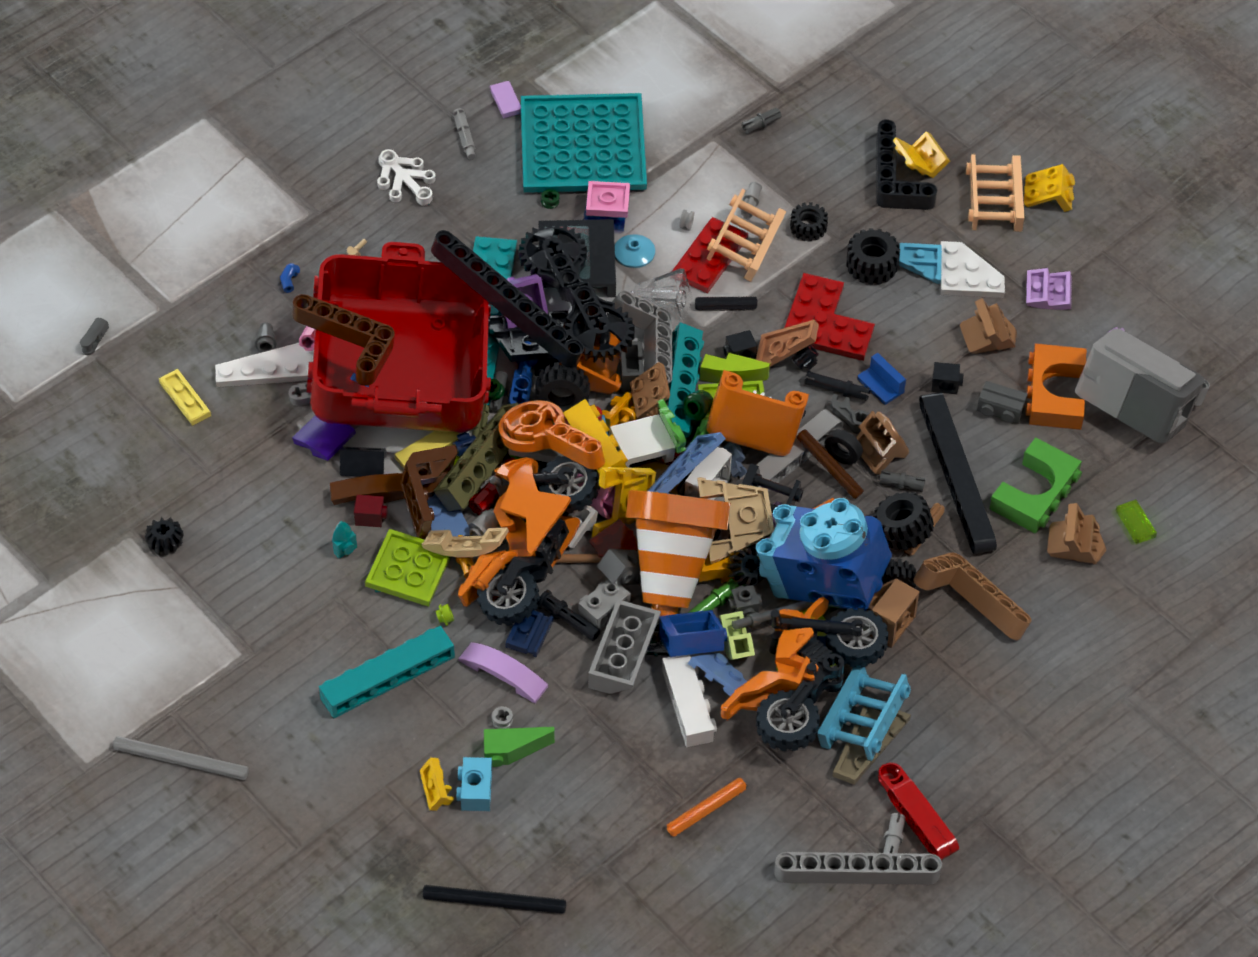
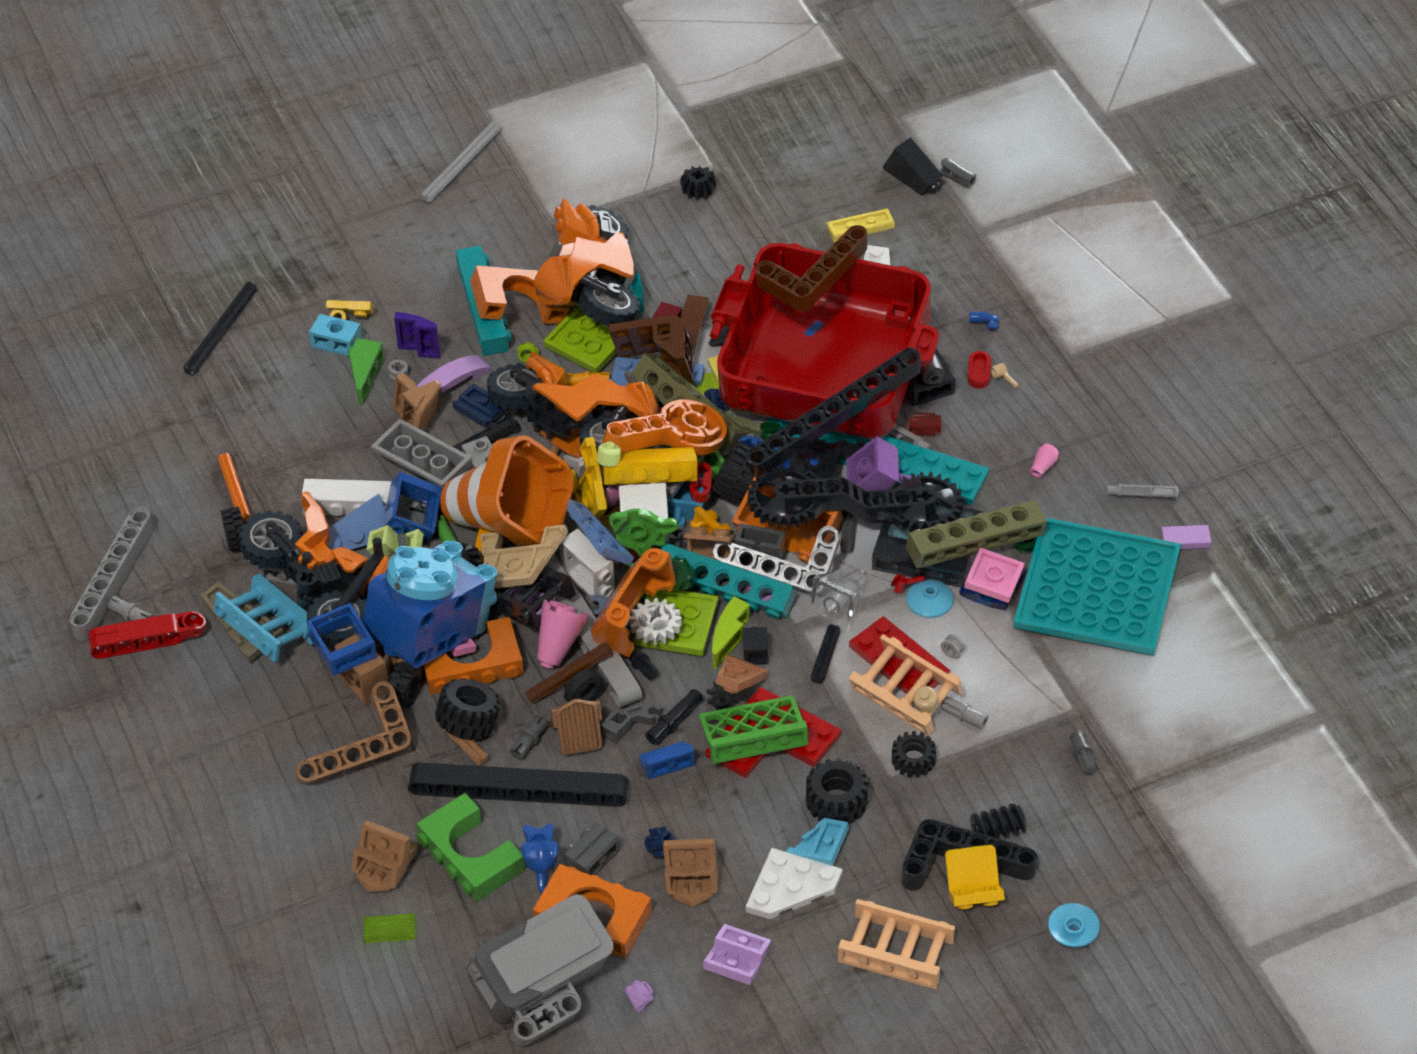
camera: 110 degrees right, 5 degrees down
white plant [377,149,436,206] -> none
tan slope [422,528,509,557] -> none
black brick [931,362,964,394] -> none
yellow bracket [1024,164,1075,212] -> none
none -> black tyre [221,506,244,551]
none -> blue window [306,603,377,676]
none -> medium nougat piece [392,373,441,431]
none -> dark purple slope [394,312,441,359]
none -> orange arch [470,265,569,324]
none -> blue animal [521,823,558,894]
none -> orange piece [533,199,640,327]
none -> bright pink cone [537,600,589,669]
none -> yellowish green piece [597,441,621,467]
none -> dark blue gear [644,826,675,858]
none -> bright green fence [699,695,808,764]
none -> black slope [883,137,943,196]
none -> red hand [891,574,925,593]
none -> olive brick [905,500,1047,569]
none -> tan piece [913,686,939,713]
none -> black piece [970,803,1026,838]
none -> bright pink cone [1030,444,1059,478]
none -> medium azure dish [1048,903,1100,948]

